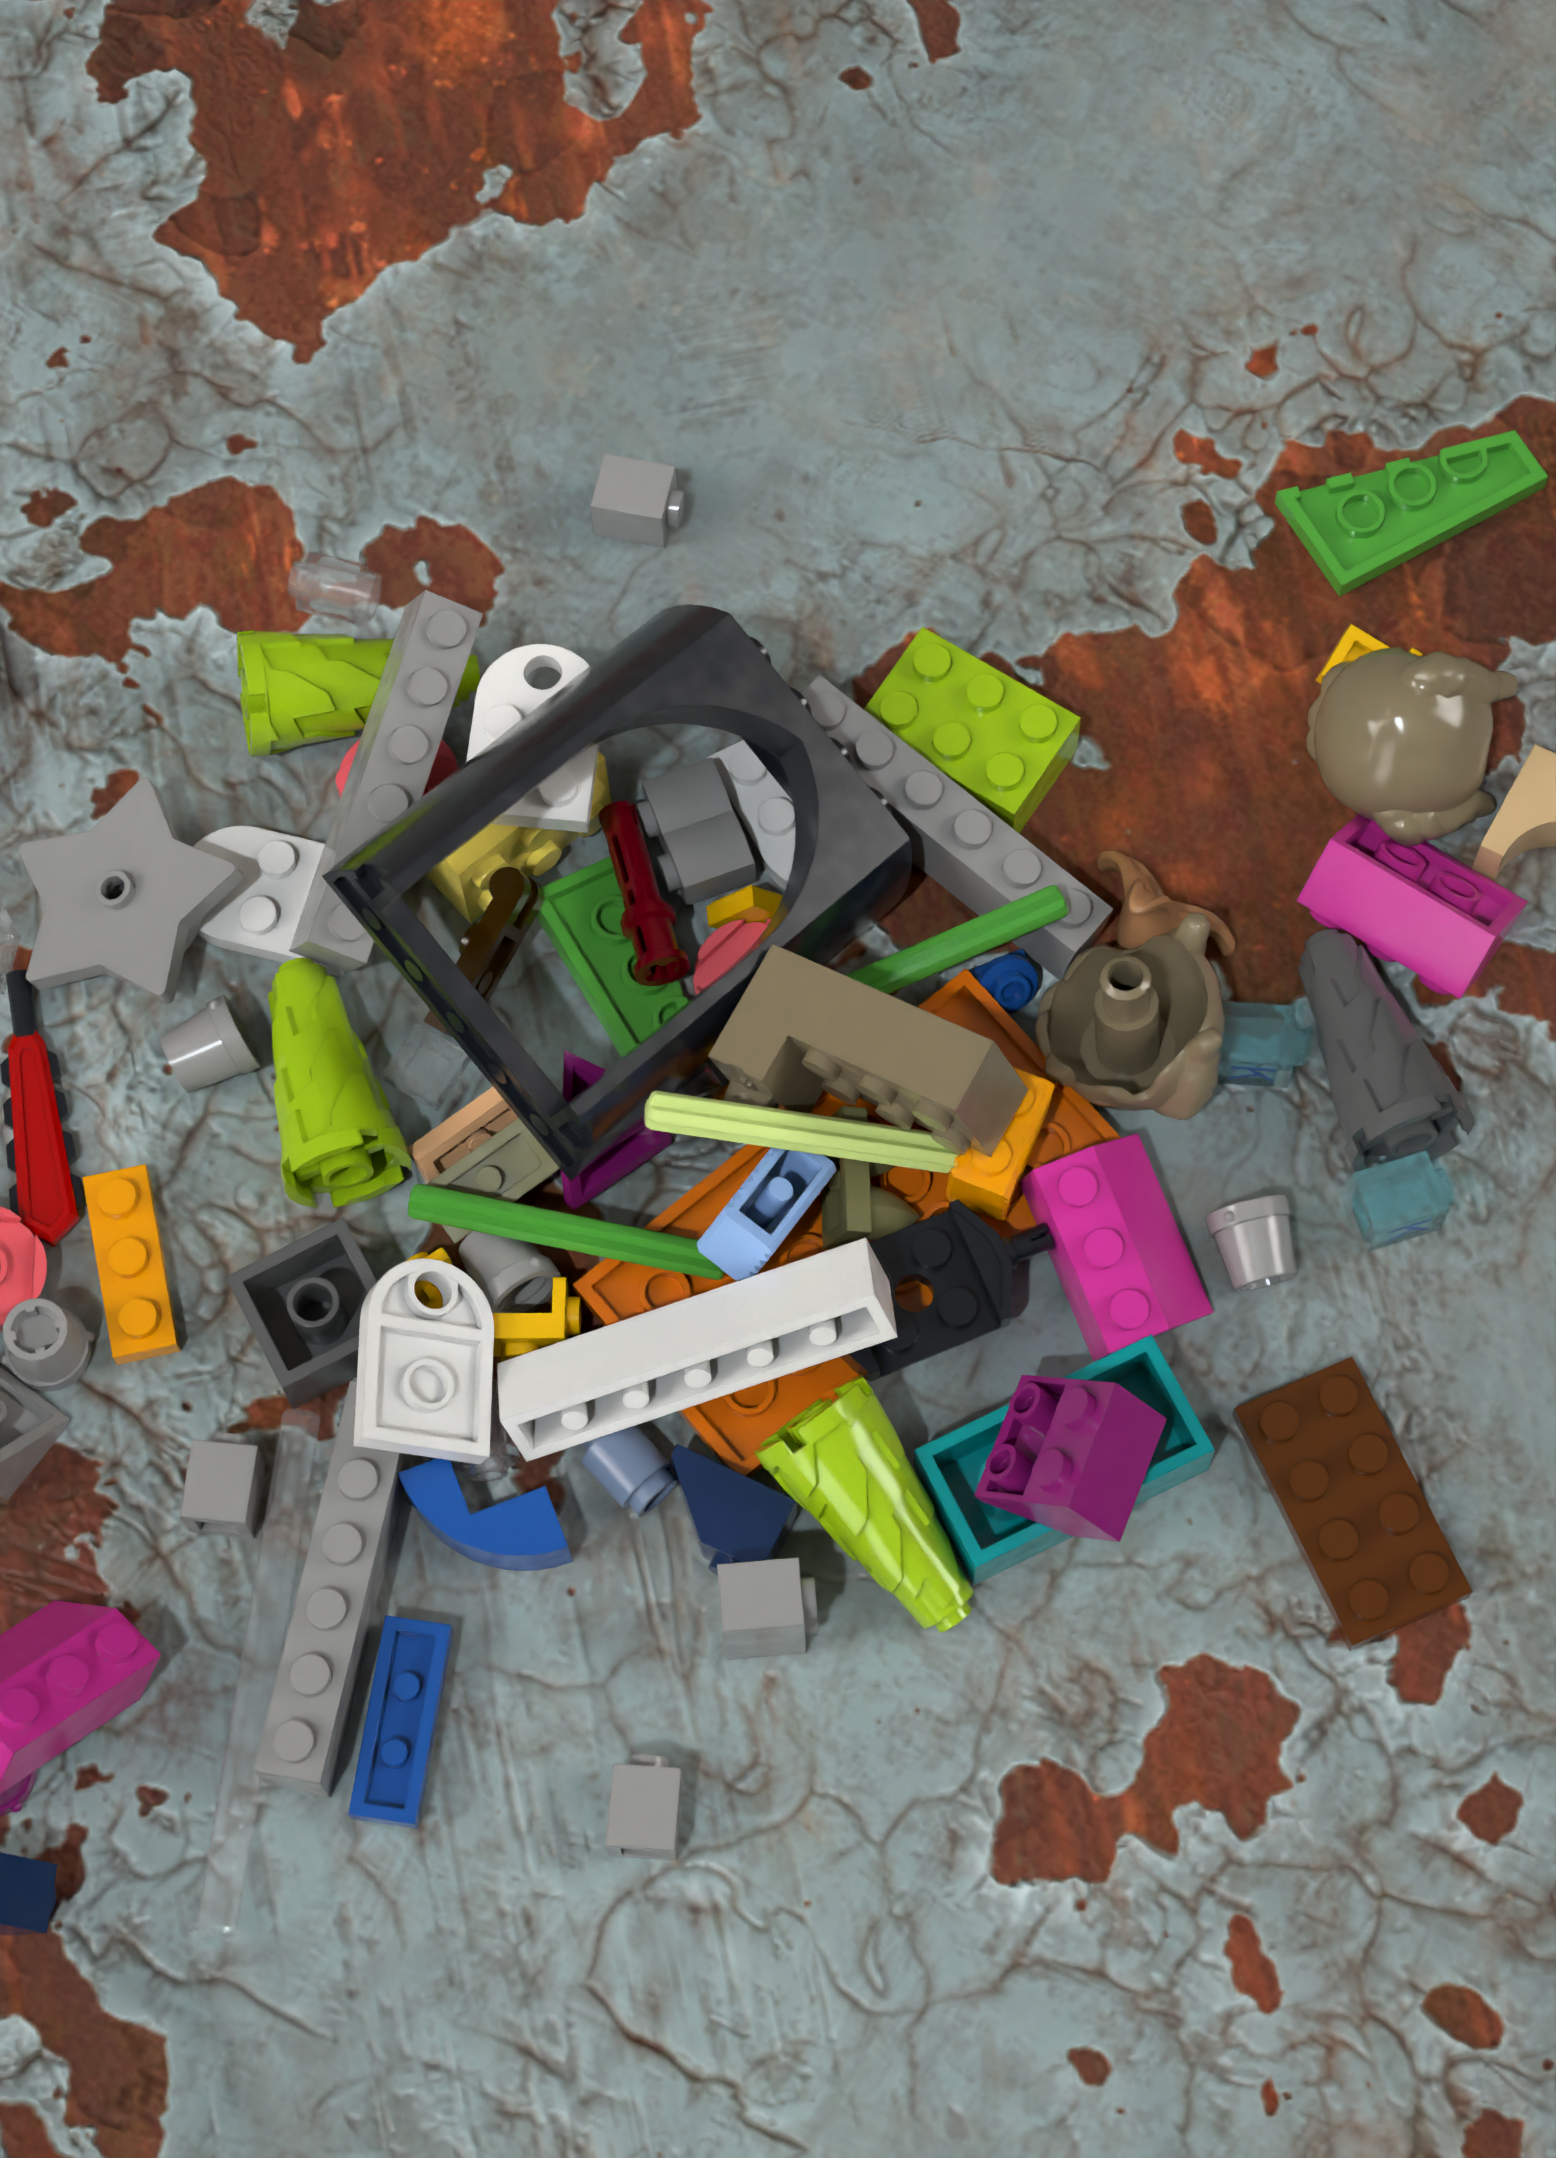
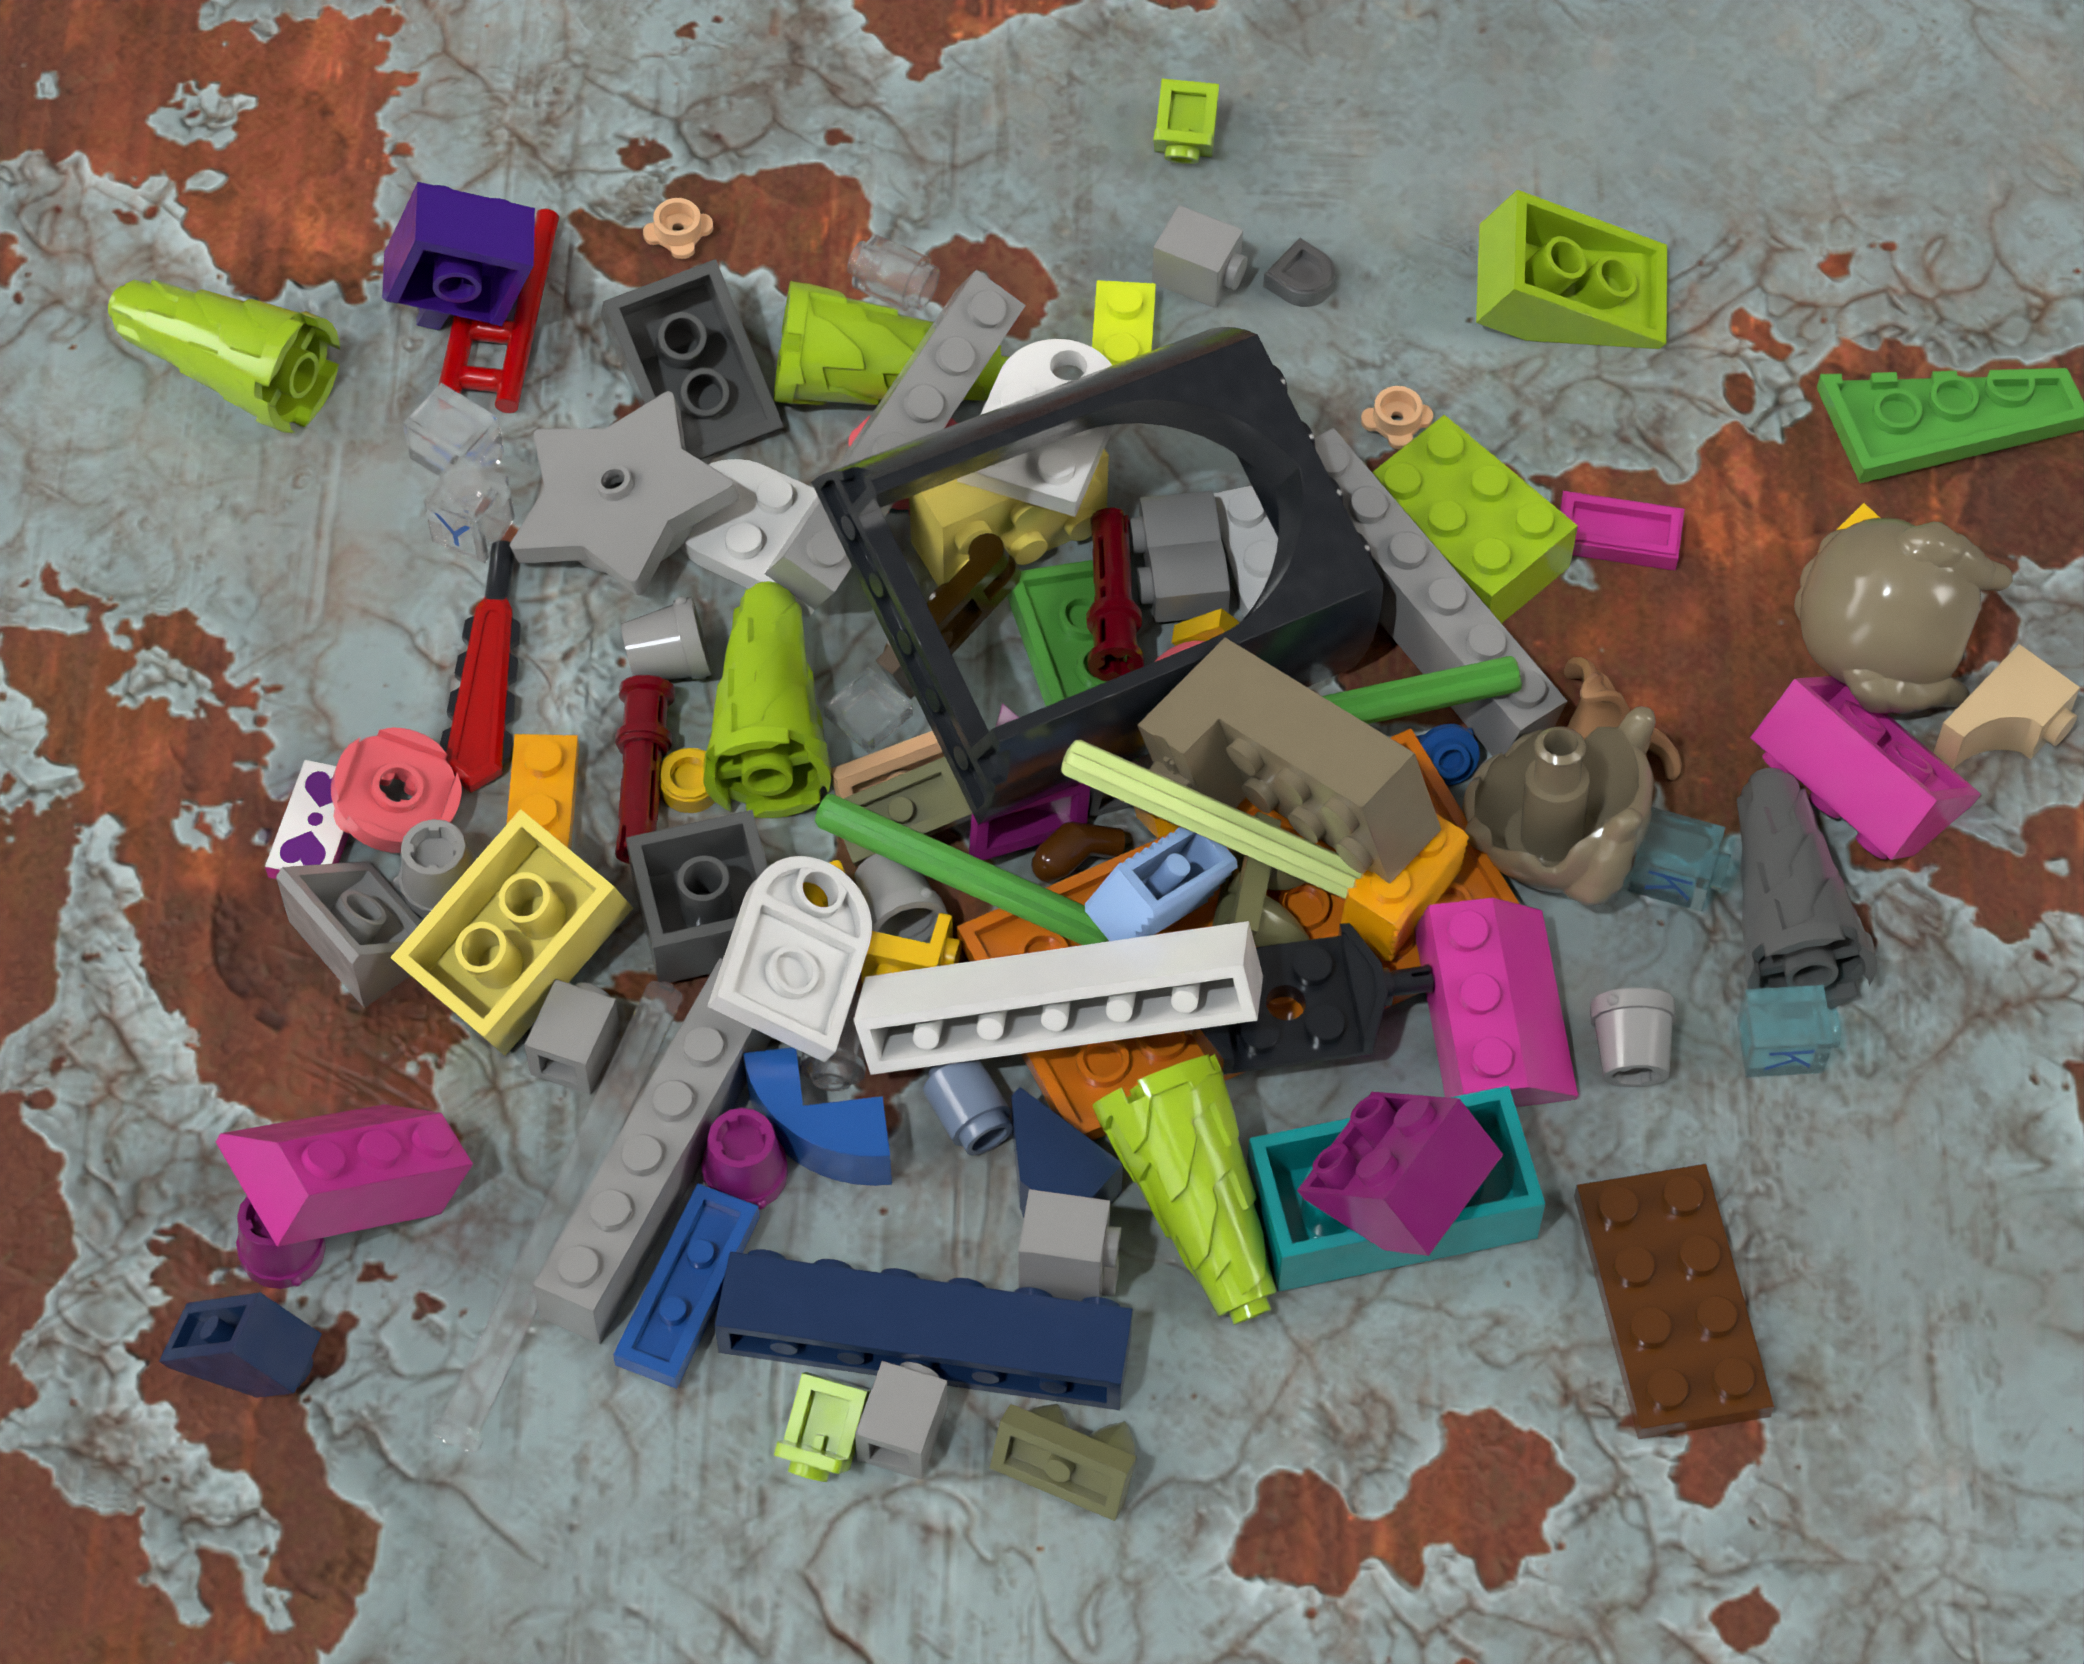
camera: 10 degrees right, 10 degrees down
none -> light yellow brick [390,809,633,1056]
none -> dark grey slope [600,259,784,460]
none -> dark red pin [615,675,676,864]
none -> light nougat plate [643,198,713,259]
none -> yellow tile [660,748,715,813]
none -> magenta piece [701,1108,788,1210]
none -> dark blue brick [715,1249,1133,1411]
none -> lime bracket [774,1372,871,1482]
none -> olive tile [989,1404,1137,1521]
none -> reddish brown arm [1031,821,1125,883]
none -> neon yellow plate [1092,280,1156,365]
none -> lime bracket [1153,78,1219,164]
none -> flat silver tile [1263,238,1335,307]
none -> light nougat plate [1361,386,1433,449]
none -> lime slope [1476,190,1667,349]
none -> dark pink tile [1560,491,1685,571]

